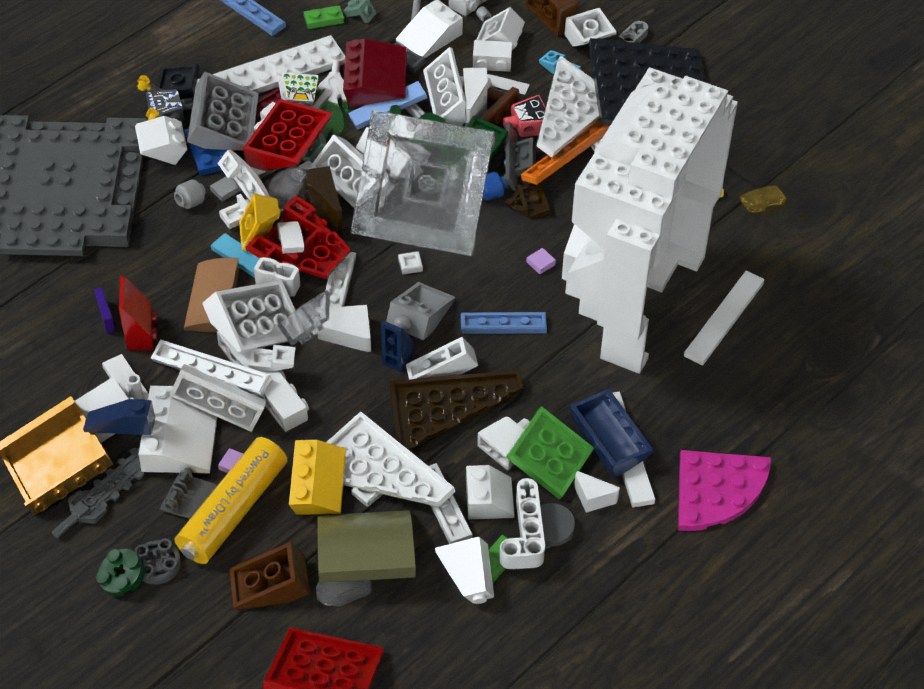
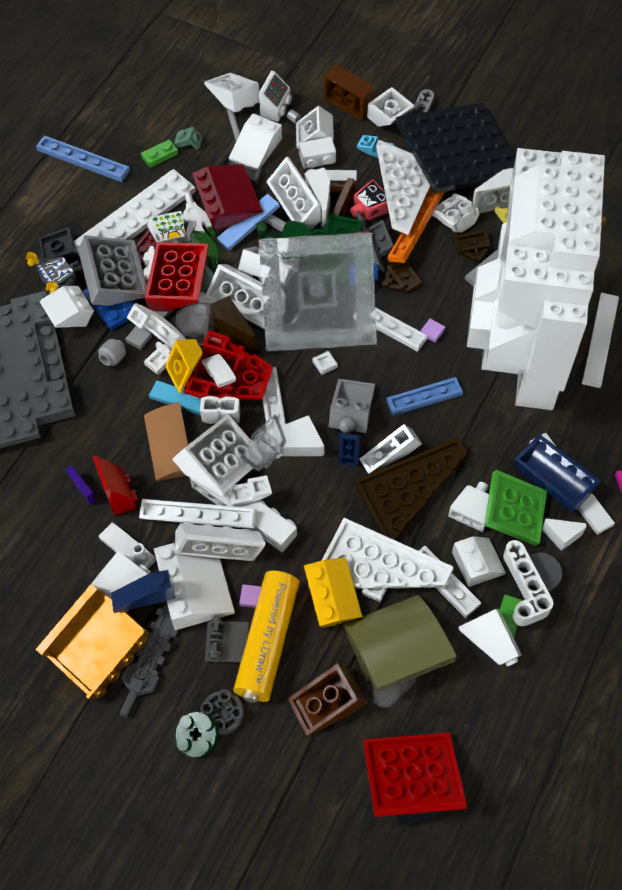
camera: 15 degrees left, 10 degrees up
none -> white tile [357,303,428,352]

